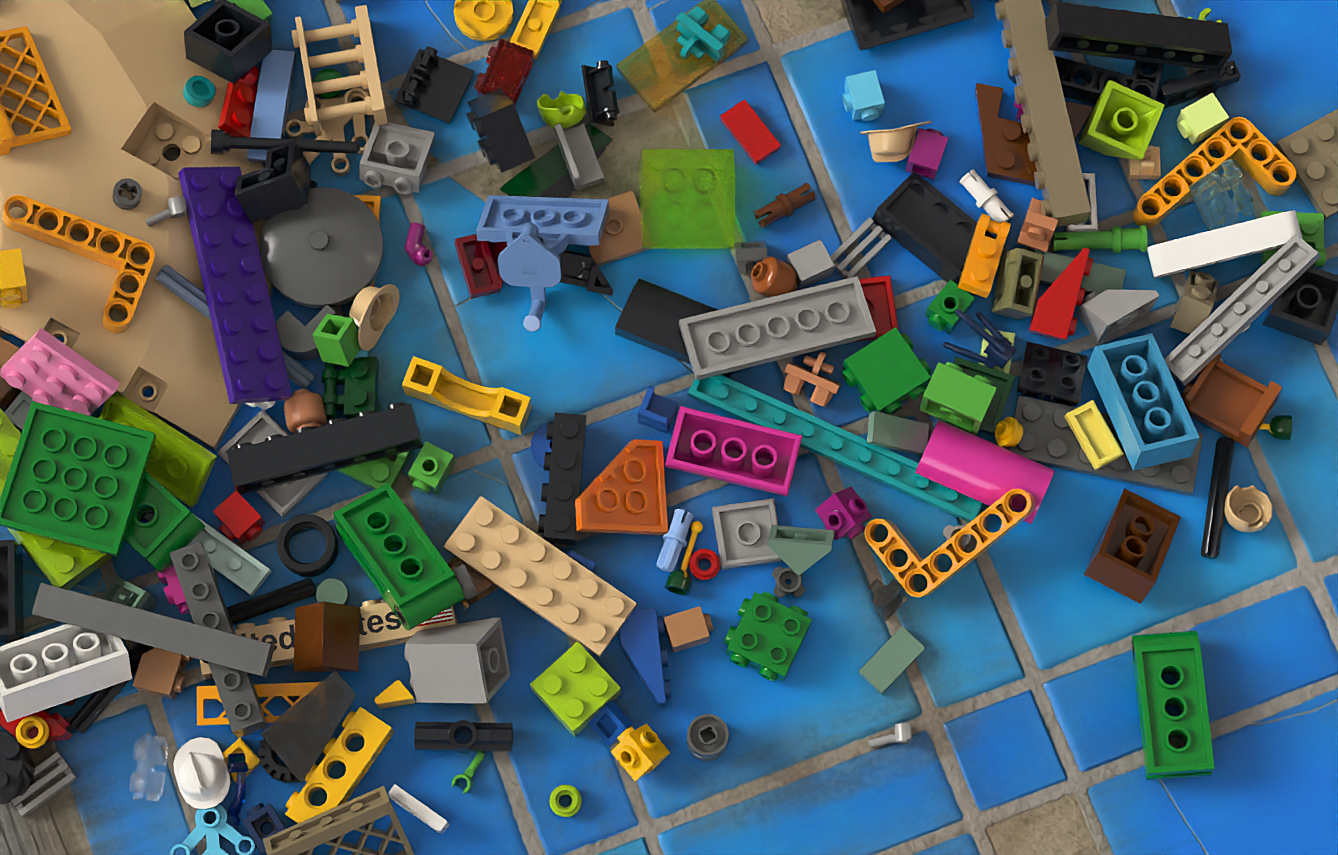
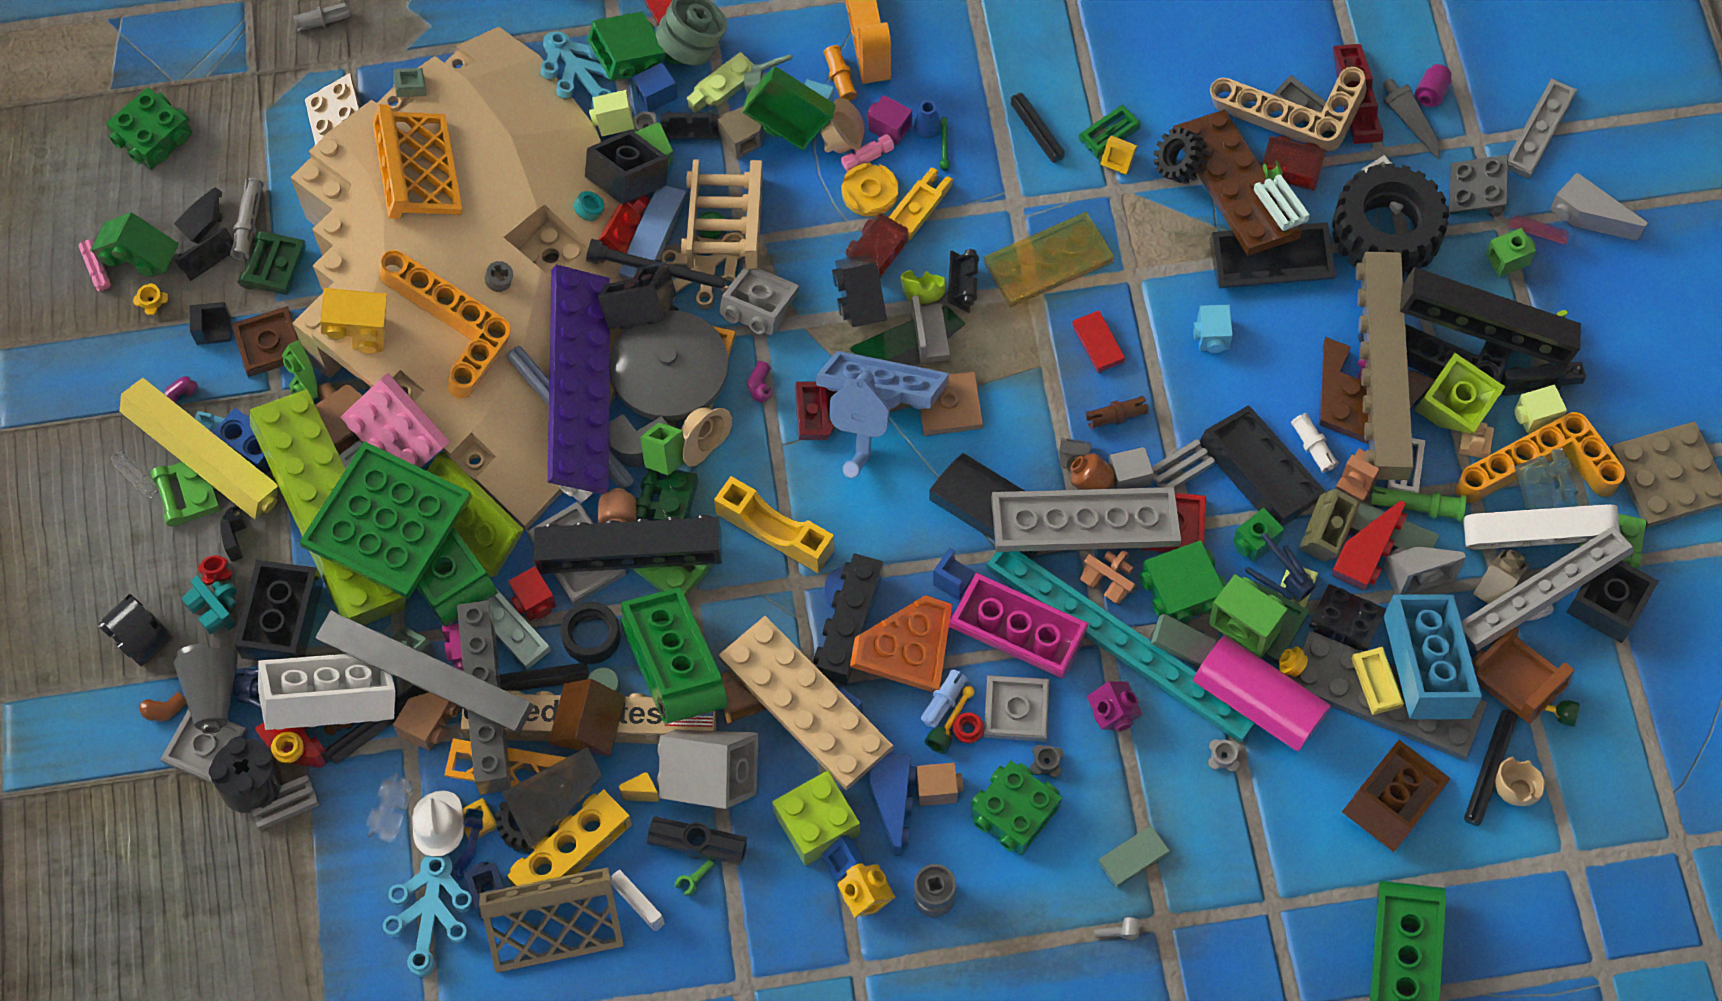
camera: 15 degrees right, 10 degrees down
light grey hand [145,196,187,227] -> none
black hinge [394,46,474,124] -> none
bright green brick [408,441,456,495] -> none
dark grey tile [453,564,478,600] -> none
lime plate [549,785,582,817] -> none
black slope [560,250,613,296] -> none
clear neon green slope [638,149,735,249] -> none
teal hips [676,6,730,63] -> none
sand green slope [768,525,835,576] -> none
tan piece [860,121,933,163] -> none
light orange beam [864,489,1036,597] -> none
clear smoke tile [868,579,908,621] -> none
magenta brick [905,128,948,180] -> none
light orange plate [957,213,1011,298] -> none

